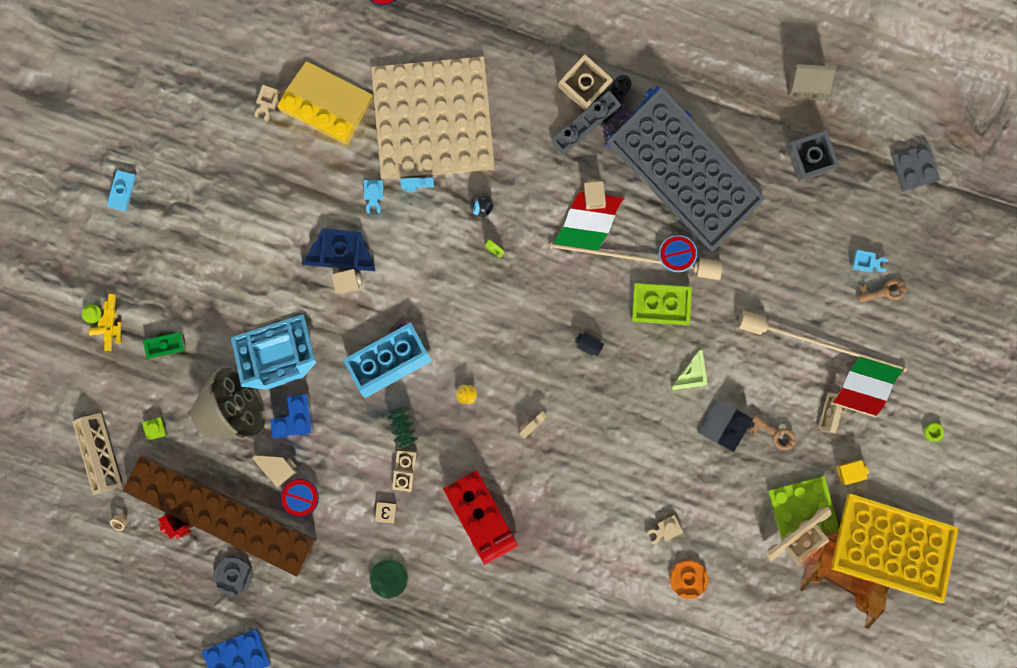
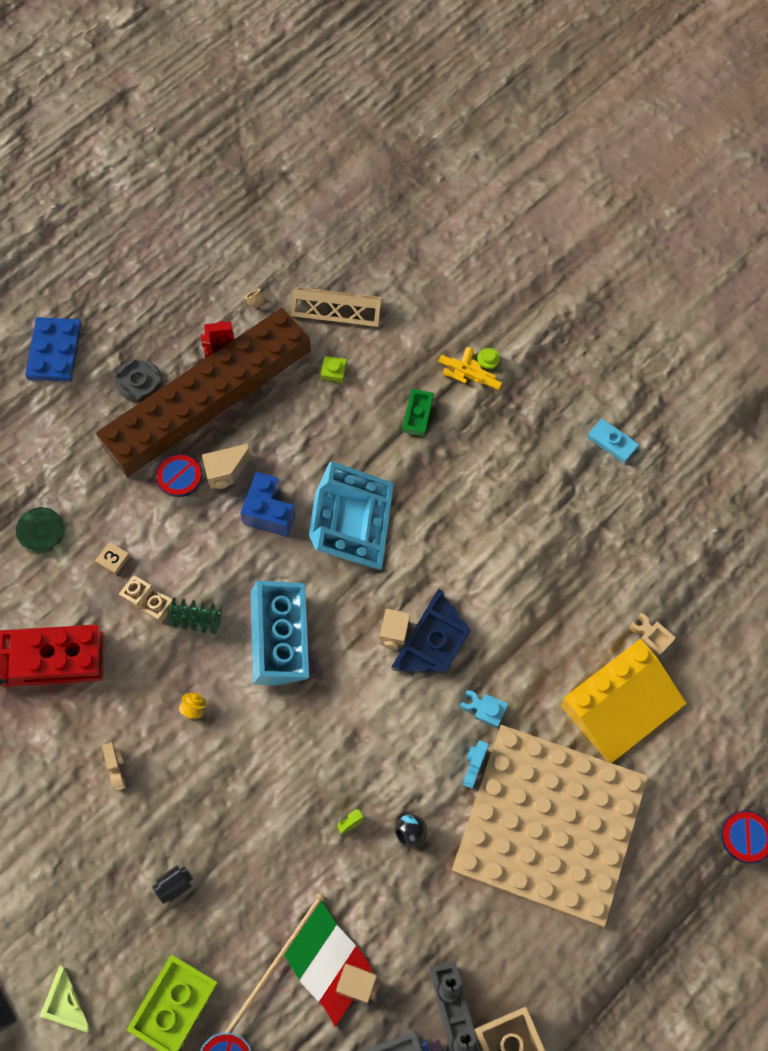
camera: 115 degrees right, 20 degrees down
dark tan cone [188,366,265,439] -> none

